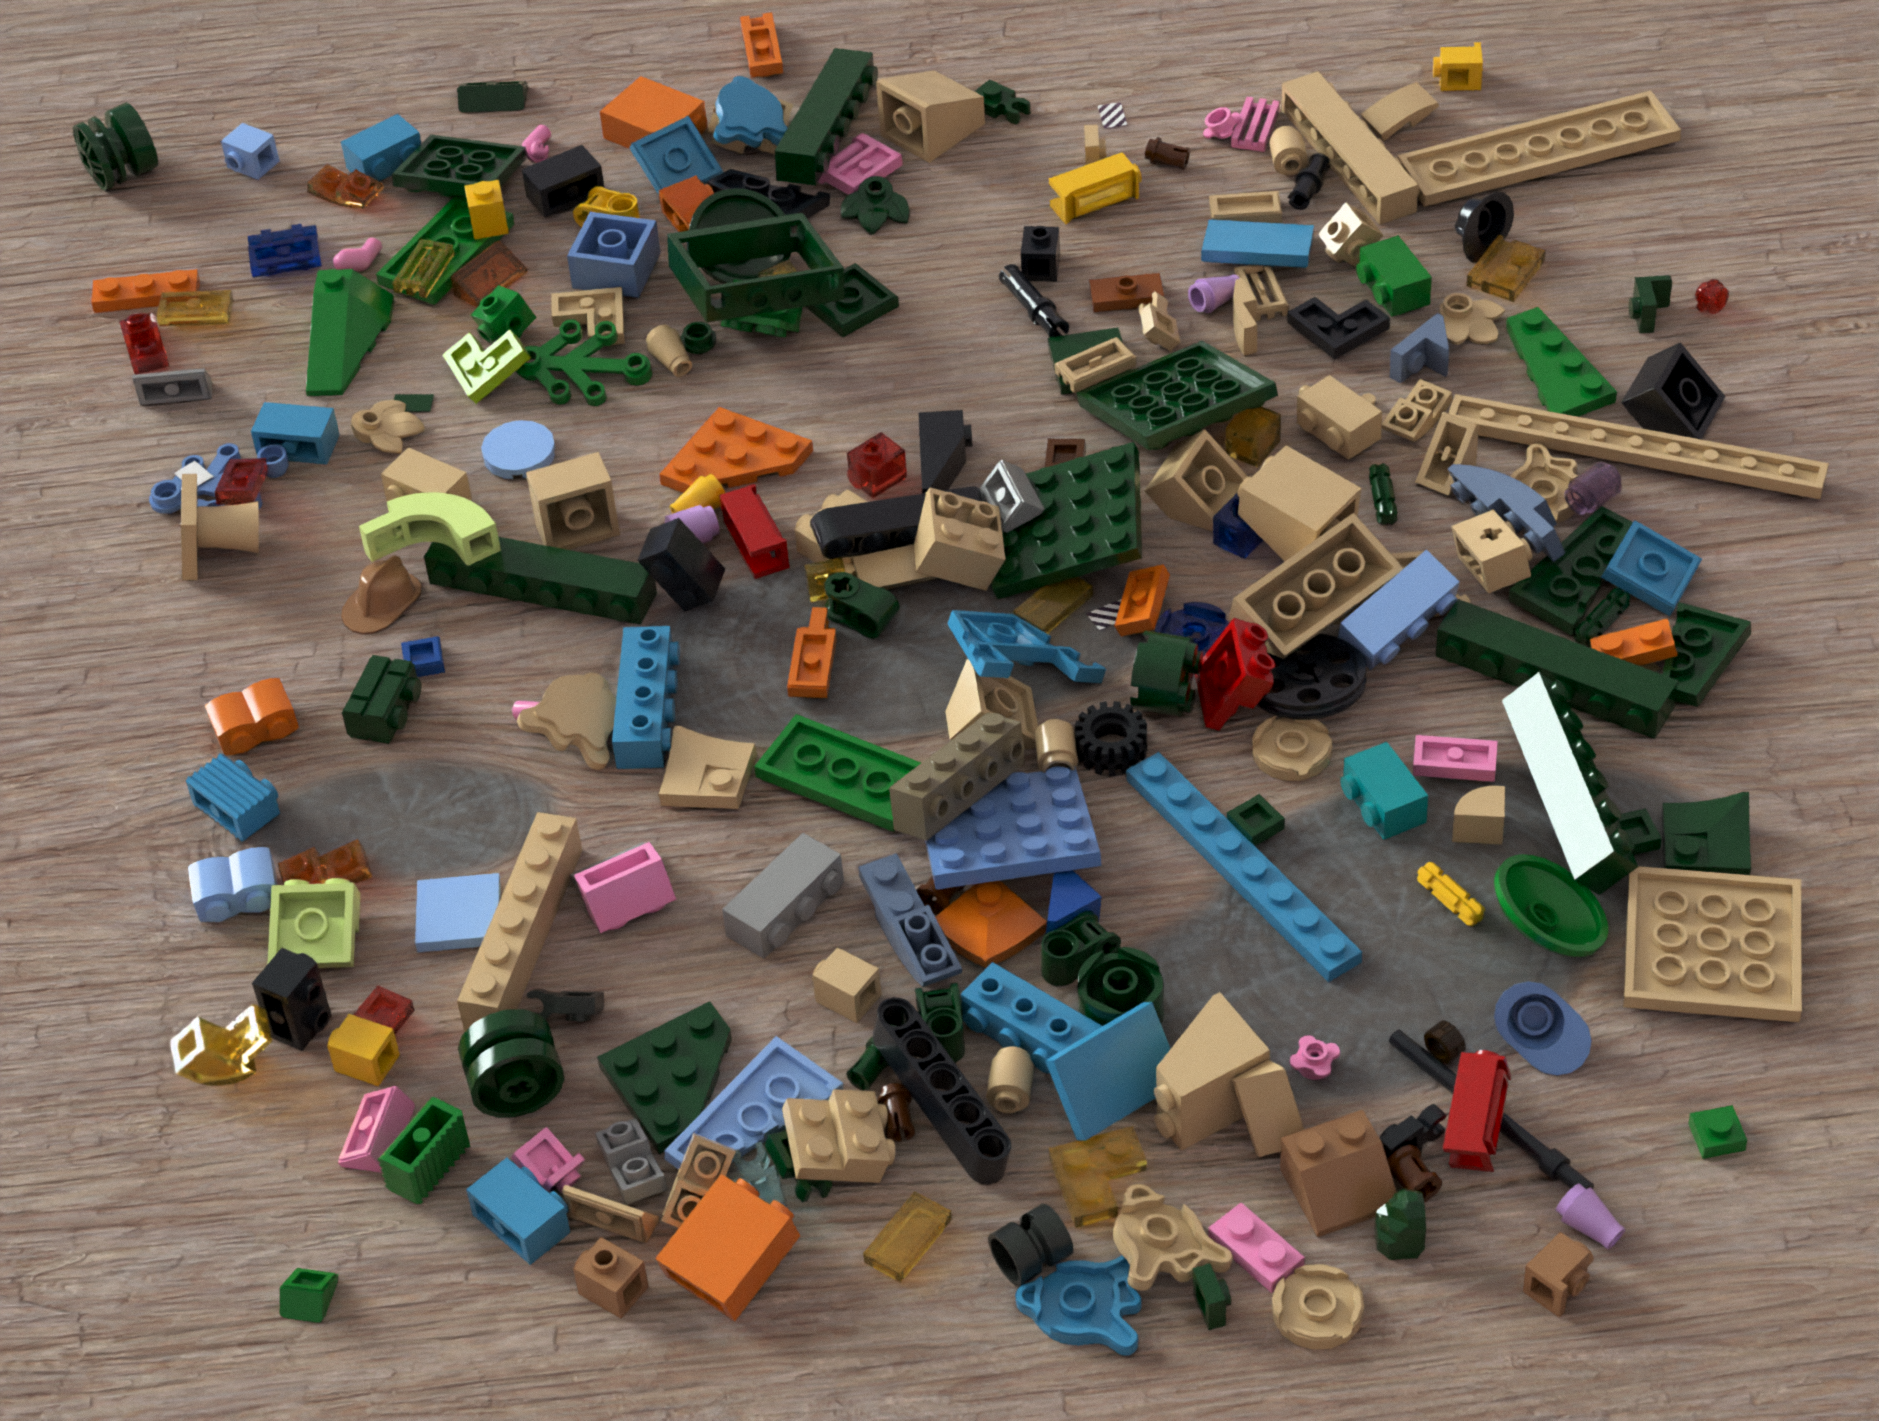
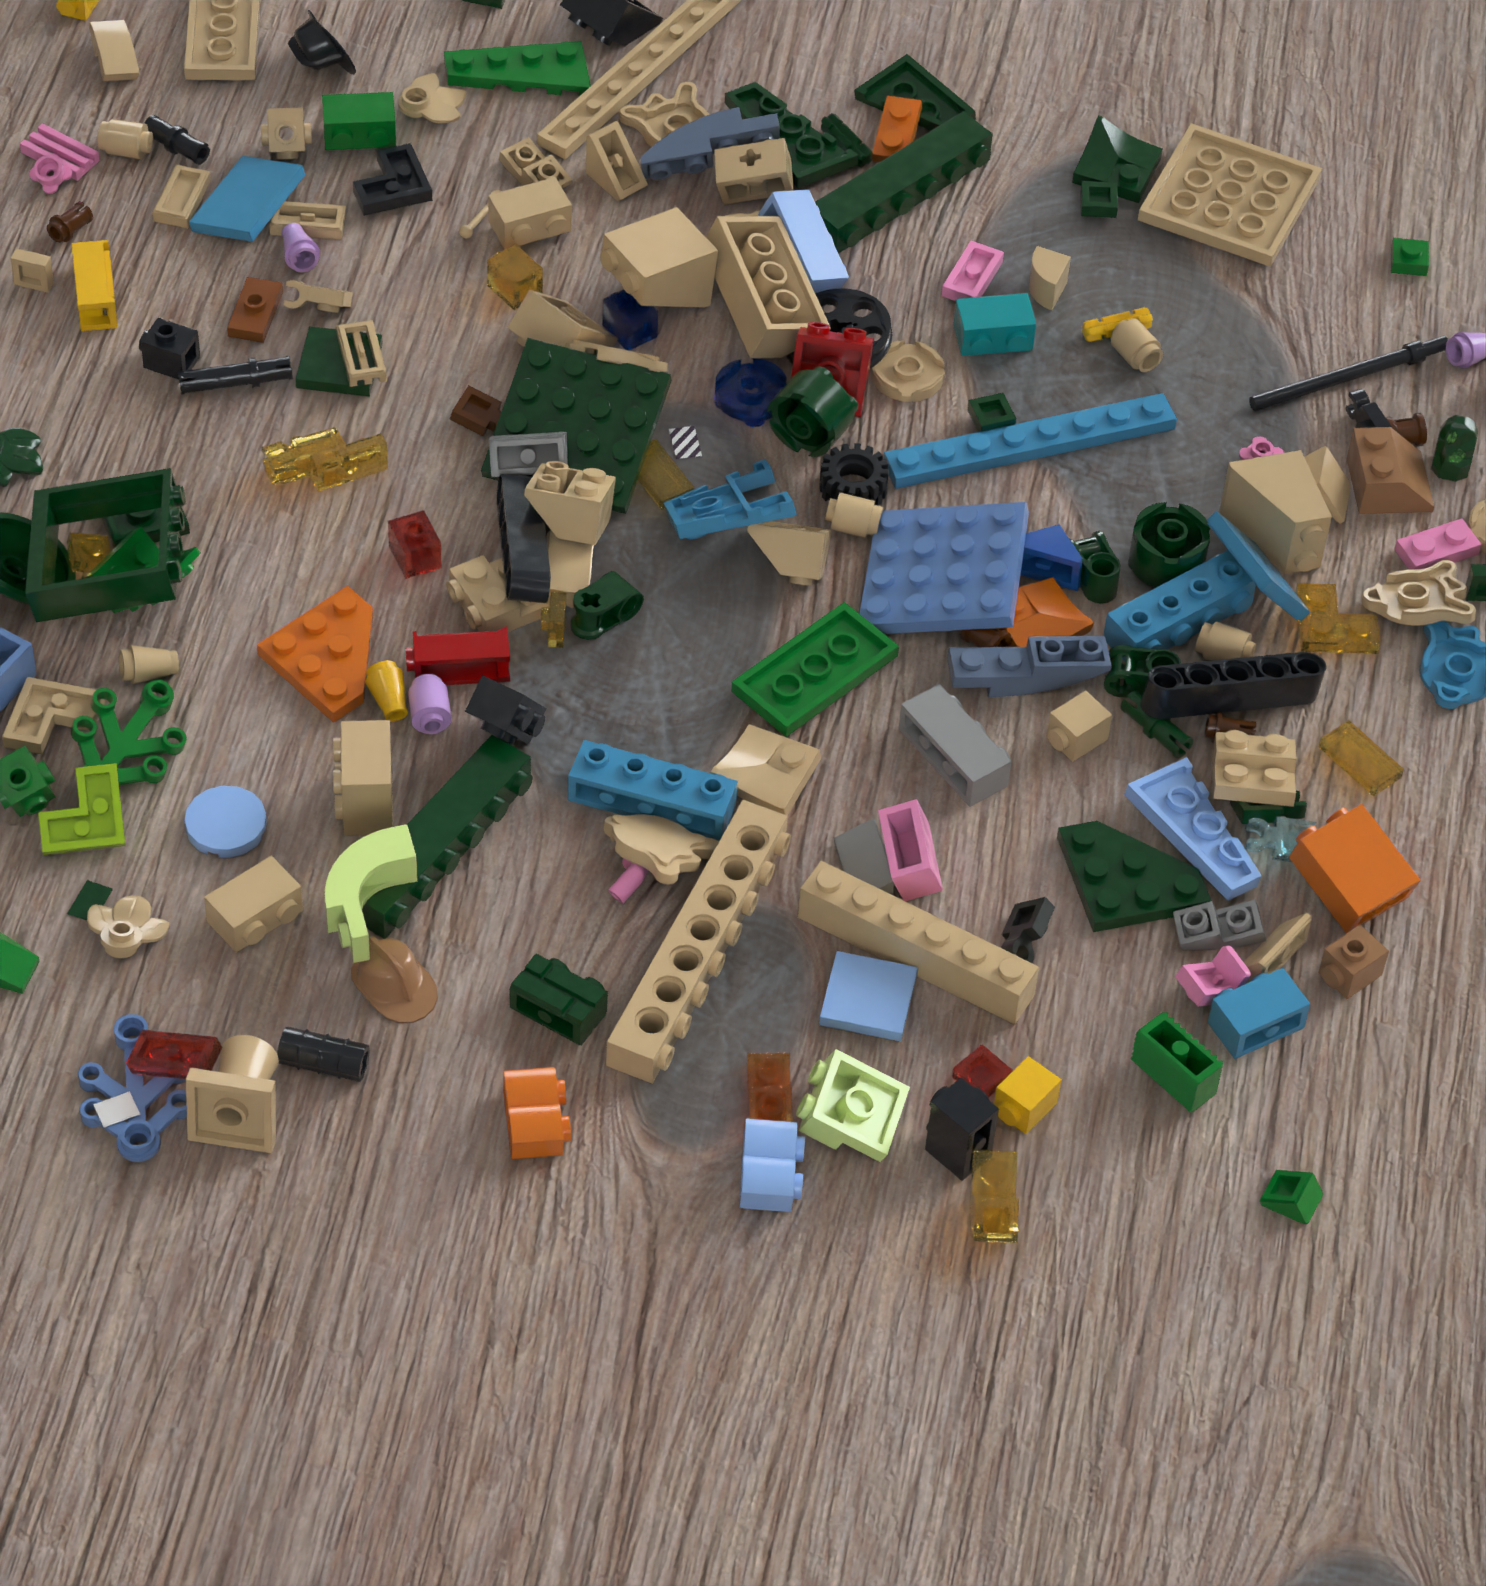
camera: 80 degrees left, 5 degrees up
dark azure brick [186,753,280,842] -> none
dark azure brick [251,402,340,465] -> none
bright pink slope [338,1086,415,1173] -> none
blue tile [401,636,445,677] -> none
dark green wheel [458,1009,565,1118] -> none
tan slope [661,1133,736,1228] -> none
dark green plate [681,322,717,354] -> none
orange hinge [787,607,837,698] -> none
dark tan brick [889,712,1025,841] -> none
black slope [918,410,973,494] -> none
pearl dark grey wheel [988,1203,1074,1286] -> none
dark green plate [1077,341,1278,450] -> none
orange plate [1114,564,1170,637] -> none
tan slope [1233,278,1257,356] -> none
tan brick [1282,71,1420,225] -> none
dark green axle [1369,463,1398,525] -> none
sand blue slope [1389,313,1449,383] -> none
dark brown axle [1424,1020,1466,1064] -> none
red window [1443,1050,1512,1172] -> none
clear yellow plate [1467,235,1546,302] -> none
green dish [1494,854,1608,957] -> none
medium blue piece [1494,981,1592,1076] -> none
brick [1502,672,1638,895] -> none
clear purple brick [1564,462,1622,515] -> none
dark azure tile [1601,520,1702,617] -> none
none -> clear yellow plate [262,427,388,491]
none -> black axle [277,1026,370,1082]
none -> tan tile [565,339,668,373]
none -> tan brick [606,800,791,1084]
none -> tan brick [1111,319,1163,372]

